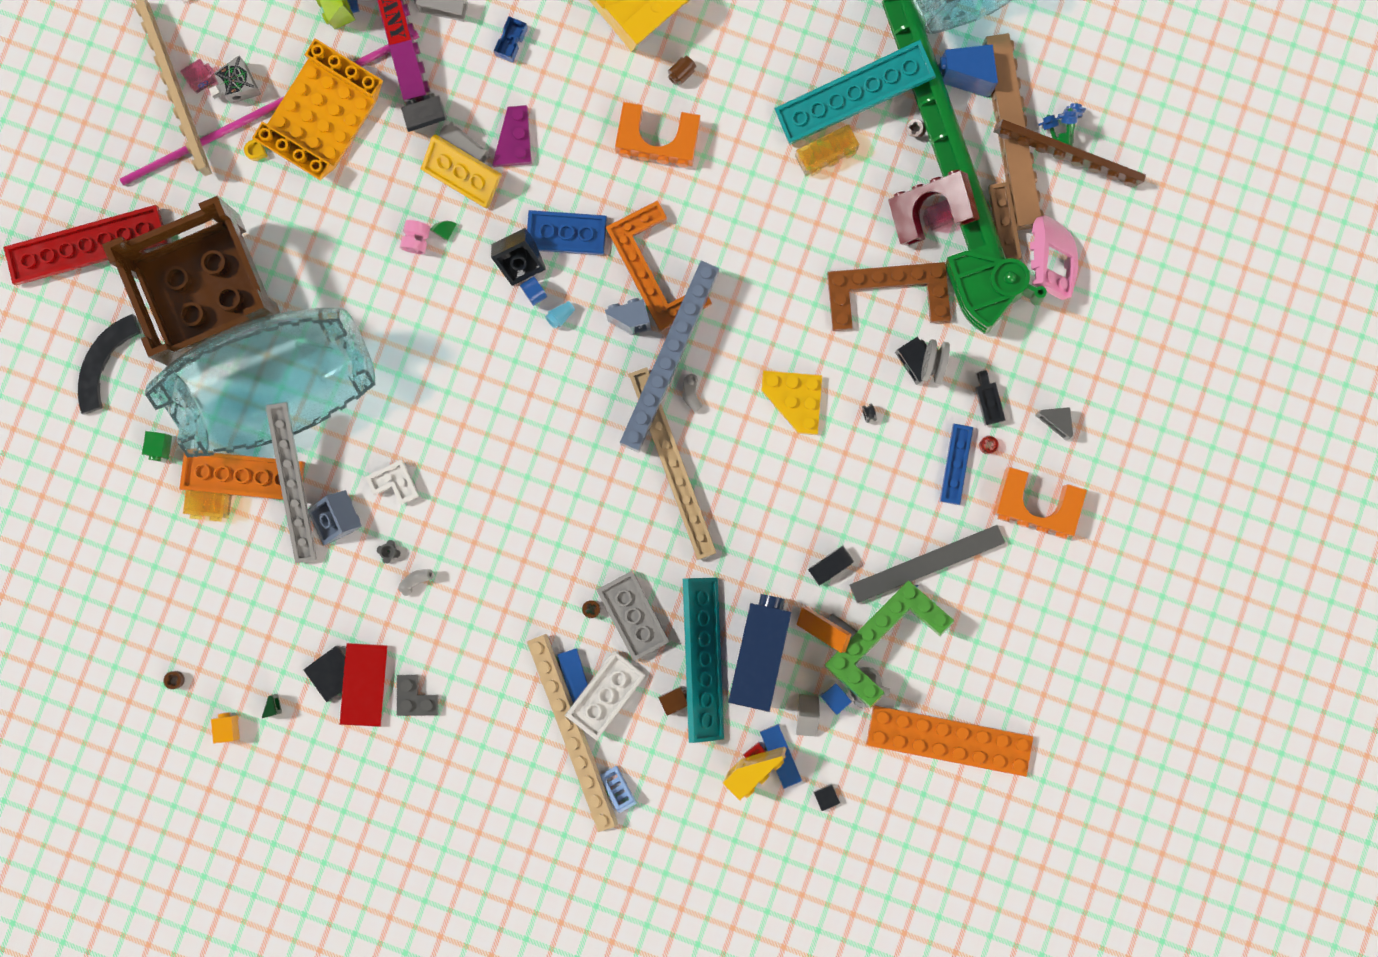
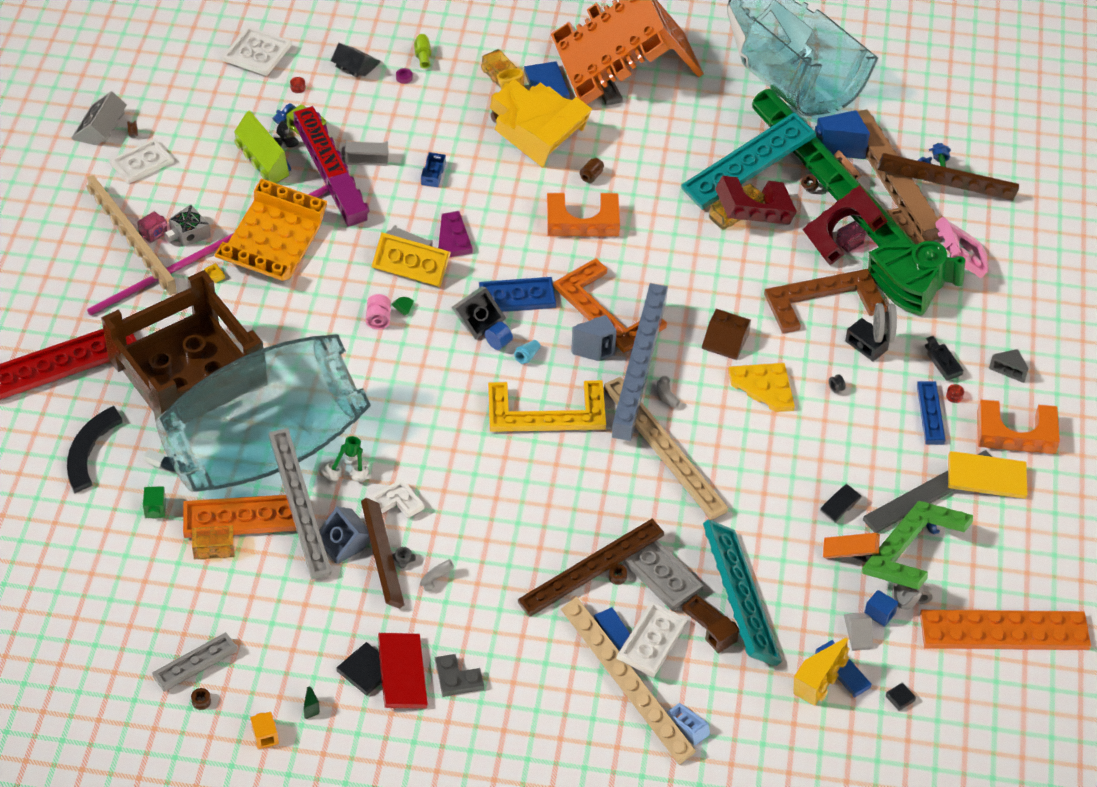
camera: 15 degrees left, 35 degrees down
black slope [401,93,447,132] -> none
dark blue brick [728,594,792,712] -> none
none -> light grey plate [152,632,237,692]
none -> plant [321,436,371,482]
none -> reddish brown tile [361,498,405,609]
none -> yellow plate [488,380,606,432]
none -> reddish brown tile [518,518,664,617]
none -> reddish brown tile [682,594,725,629]
none -> reddish brown slope [702,309,751,360]
none -> dark red arch [715,176,797,225]
none -> nougat tile [834,151,862,180]
none -> yellow tile [948,451,1027,499]

